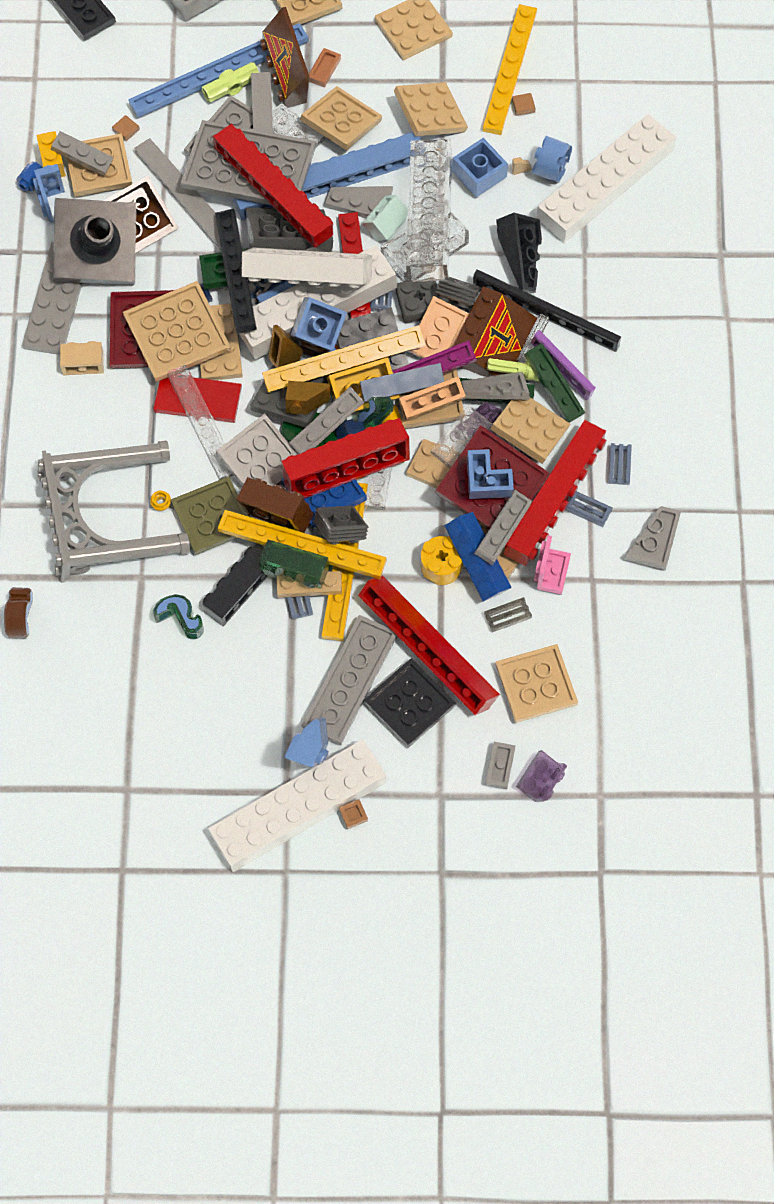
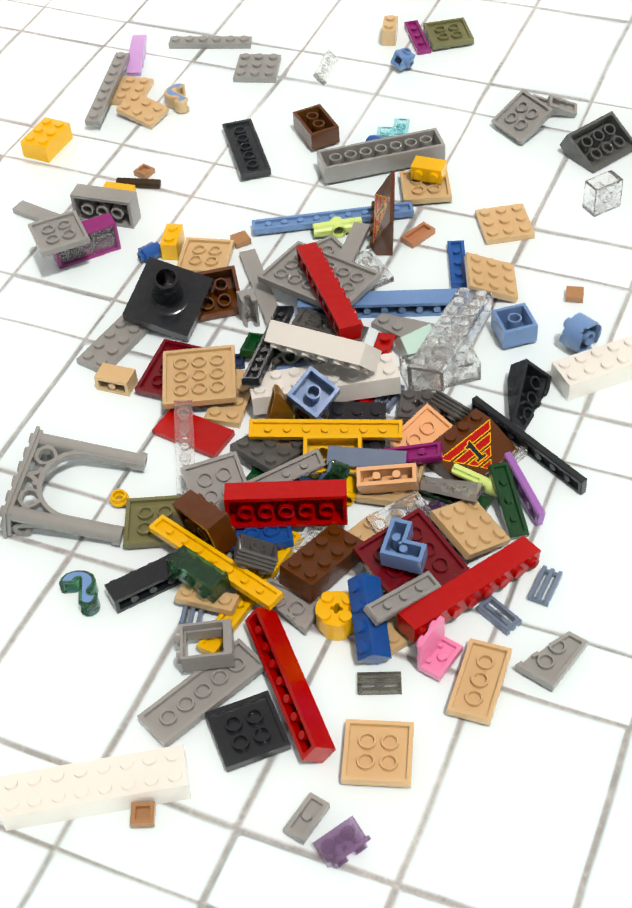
camera: 25 degrees right, 20 degrees down
medium blue bracket [33,164,65,223] -> none
light grey plate [51,131,114,177] -> none
medium blue wedge [284,717,329,768] -> none
pearl gold slope [285,380,330,415] -> none
tan plate [300,86,382,150] -> none
yellow plate [483,4,537,135] -> none
tan tile [511,157,532,175] -> none
none -> light grey window [176,618,235,672]
none -> light grey hinge [236,288,260,328]
none -> light grey wing [266,577,321,634]
none -> reddish brown brick [279,523,363,603]
none -> tan plate [446,638,512,726]
none -> blue tile [447,240,467,289]

